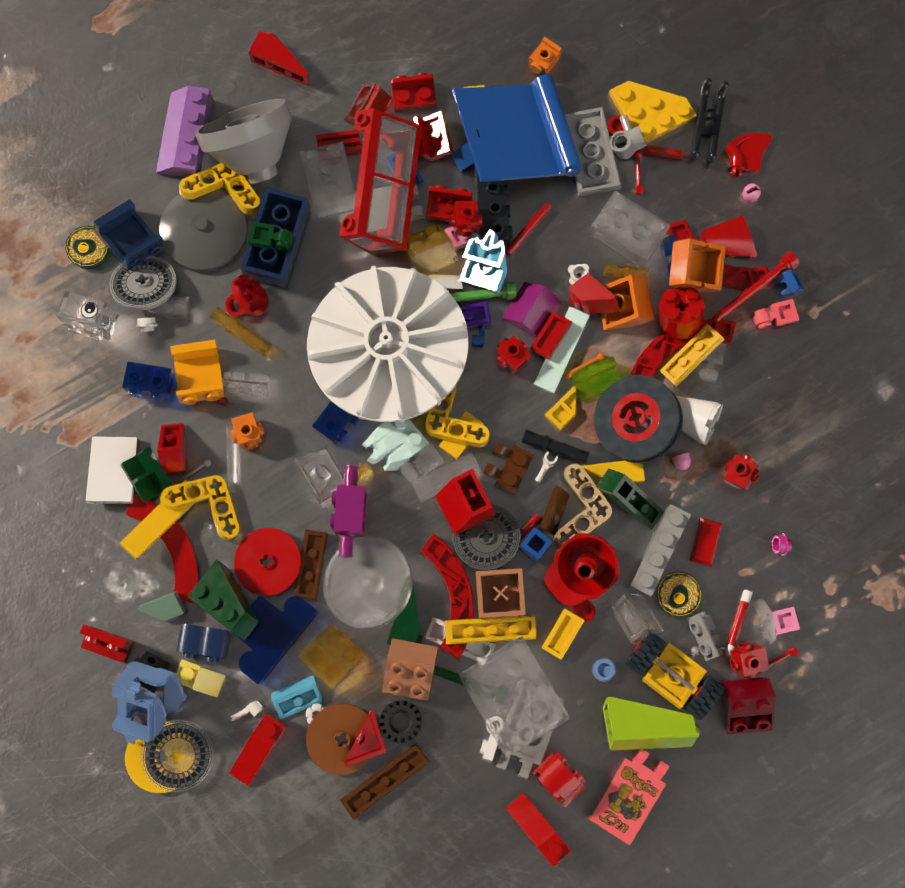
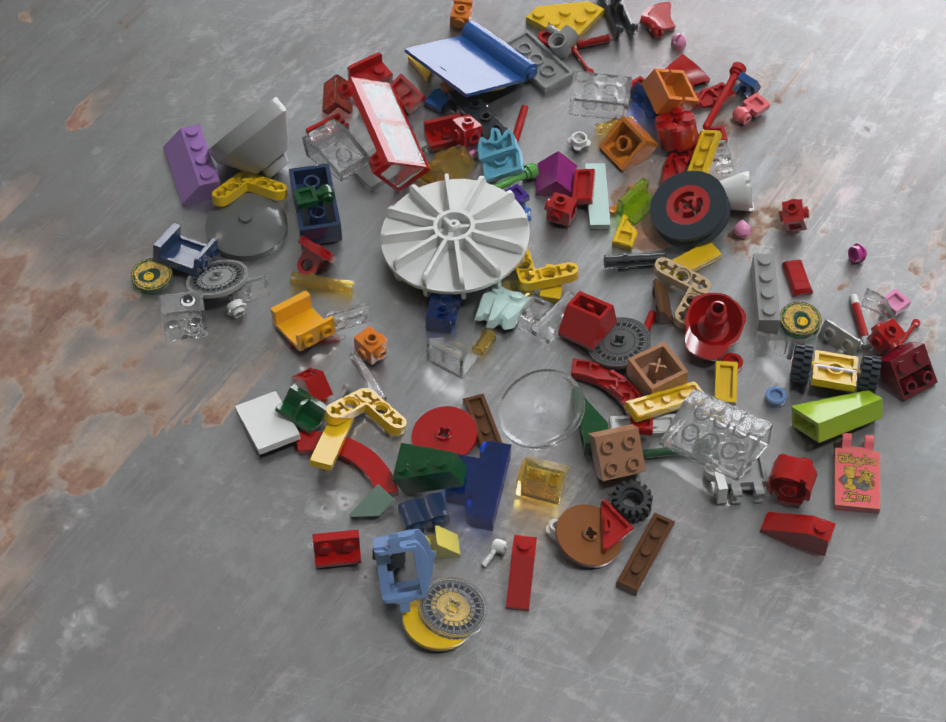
camera: 25 degrees left, 25 degrees down
clear blue brick [122,362,176,401] -> none
red slope [248,30,310,86] -> none
medium azure slope [271,676,324,720] -> none
magenta brick [330,465,367,558] -> none
reddish brown plate [483,443,534,495] -> none
blue brick [519,527,553,562] -> none
white hand [535,451,558,483] -> none
red slope [568,273,620,314] -> none
dark green slope [596,468,664,529] -> none

